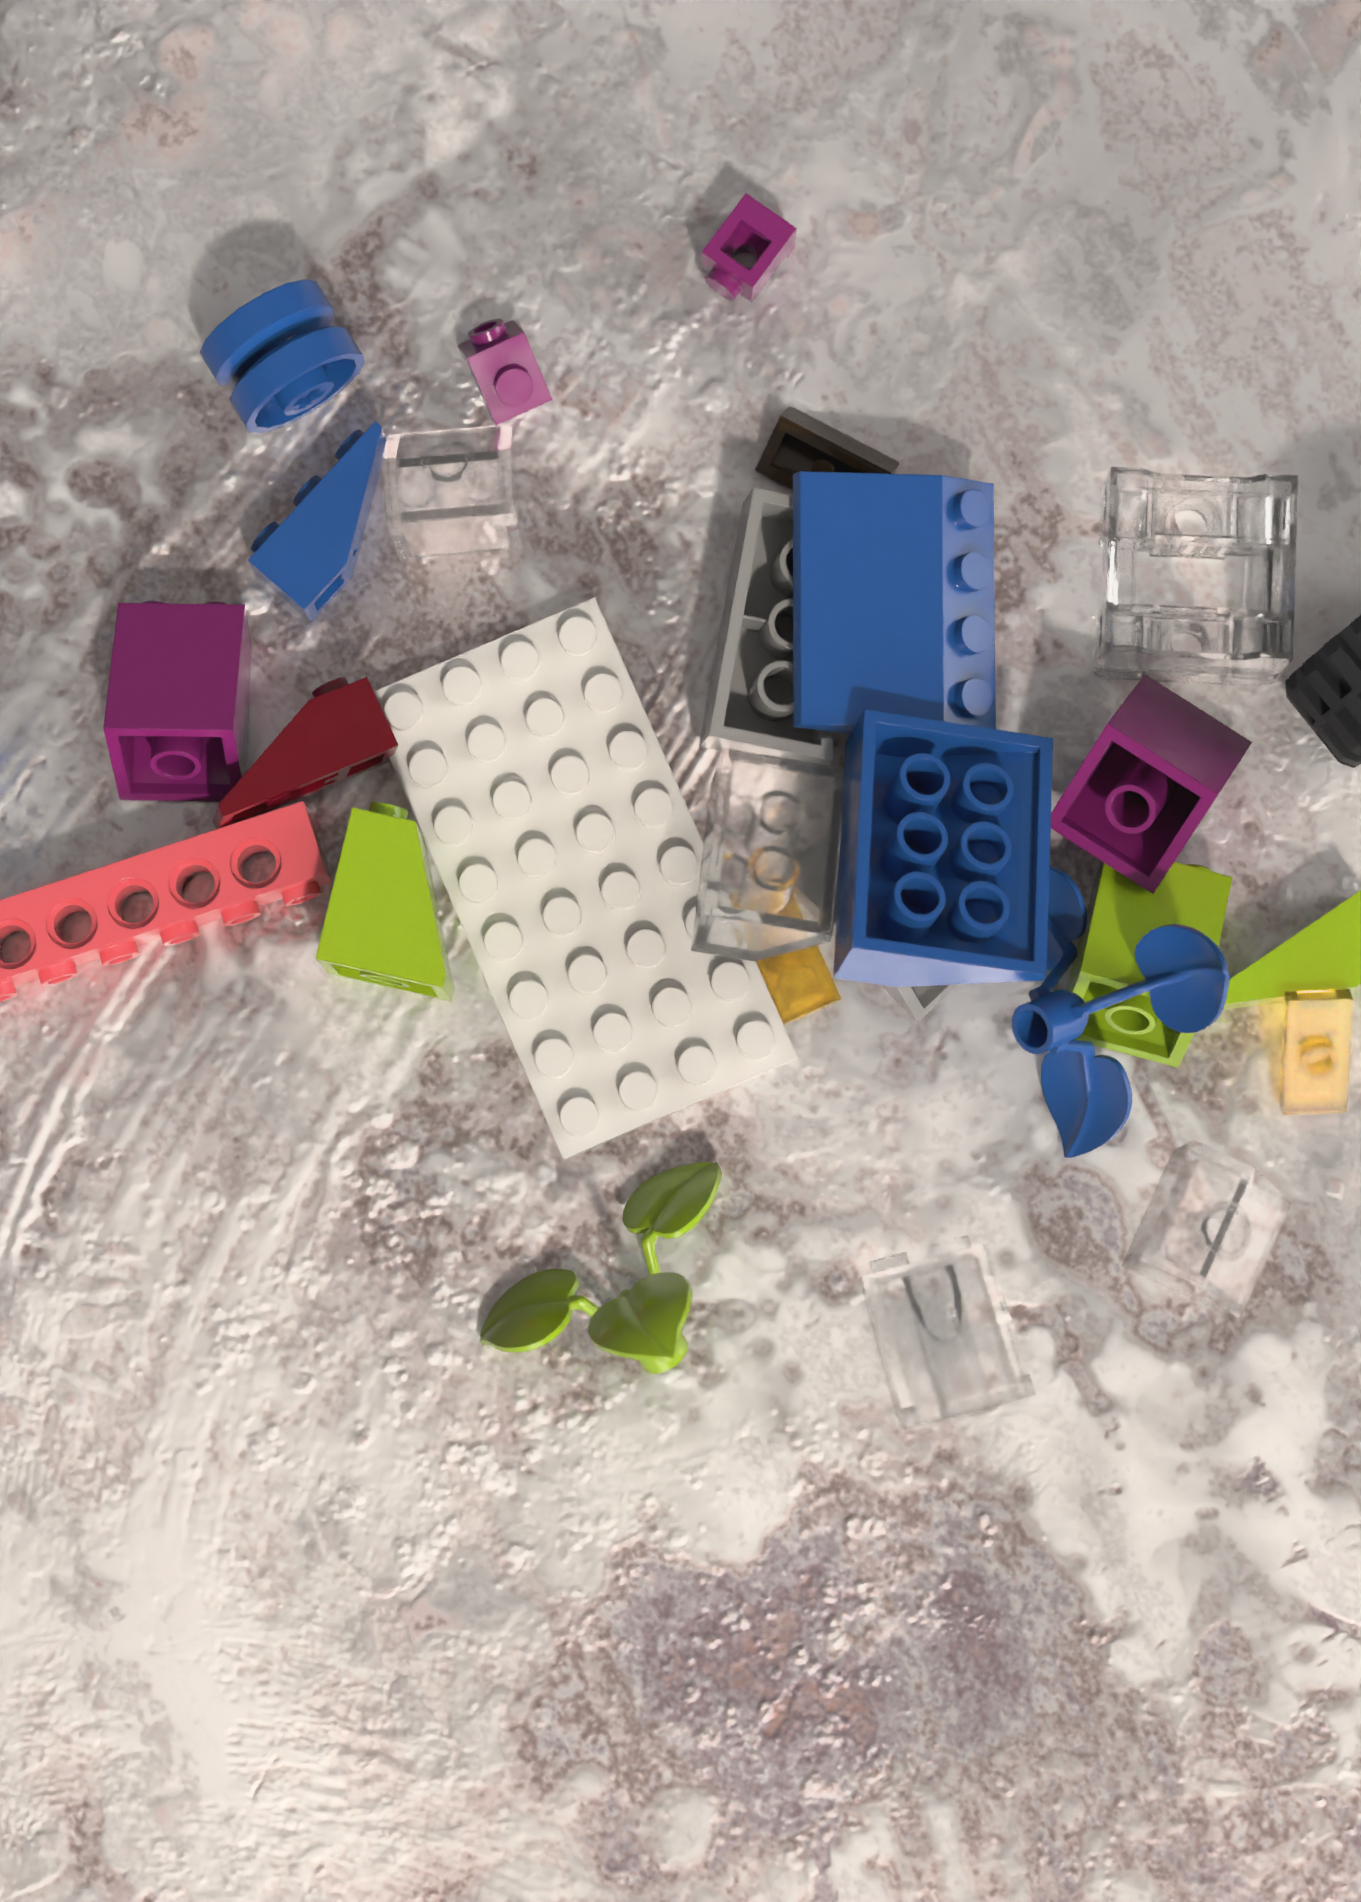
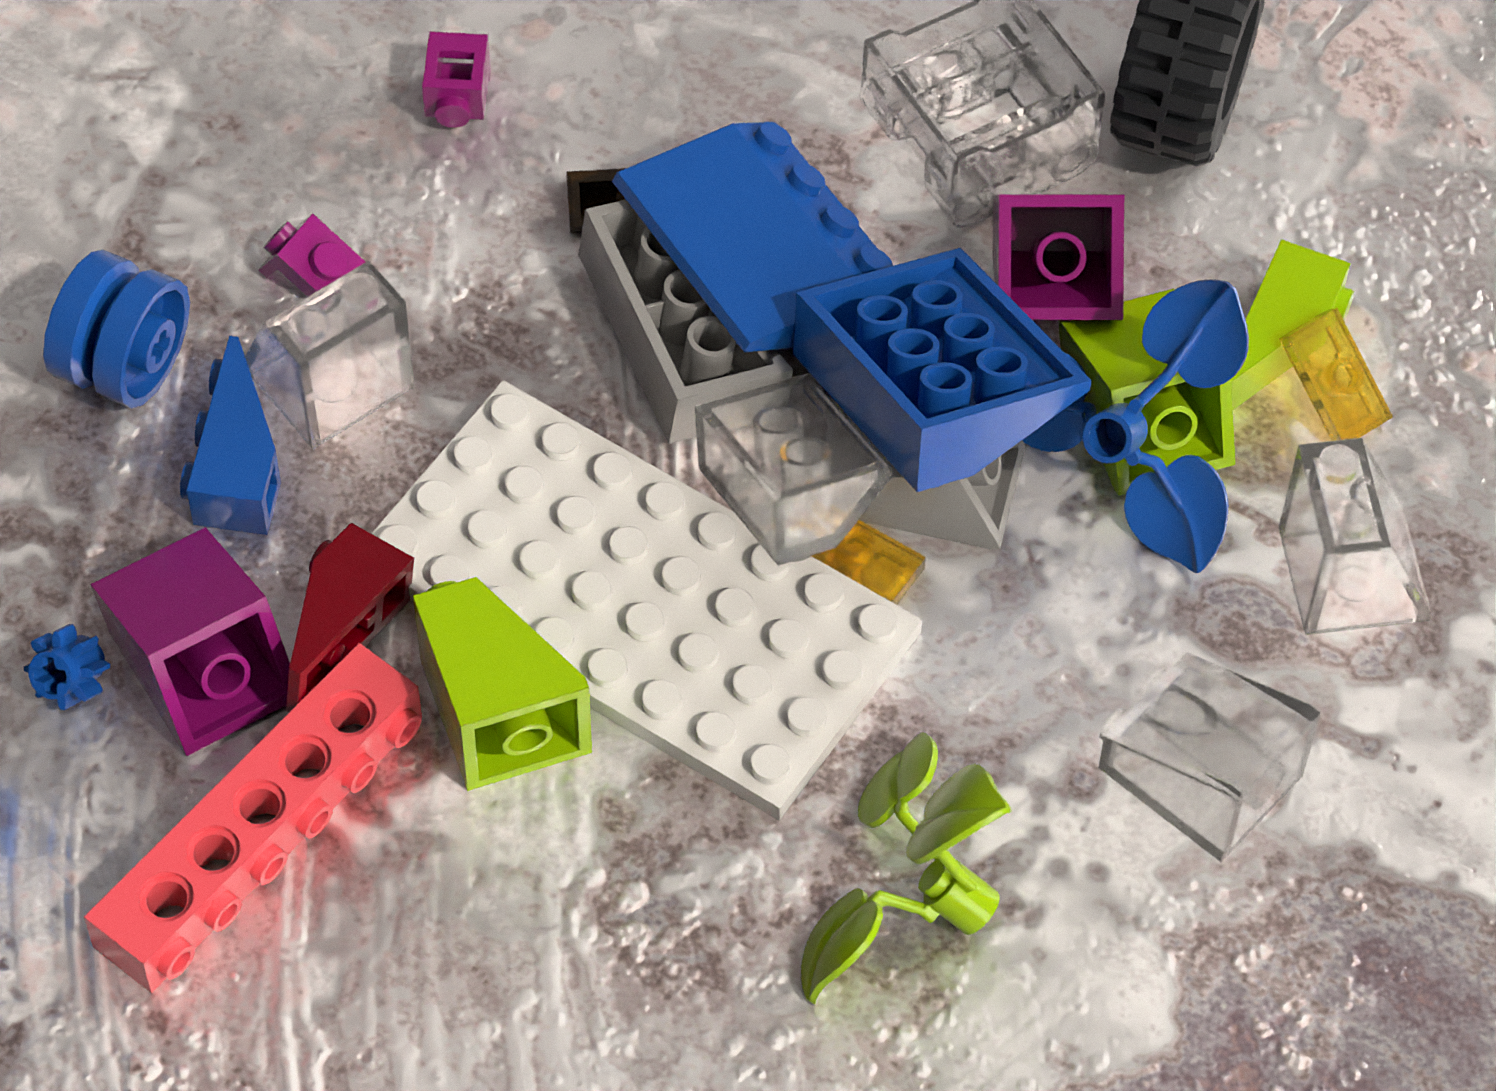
camera: 35 degrees left, 25 degrees down
none -> blue gear [23,624,110,710]

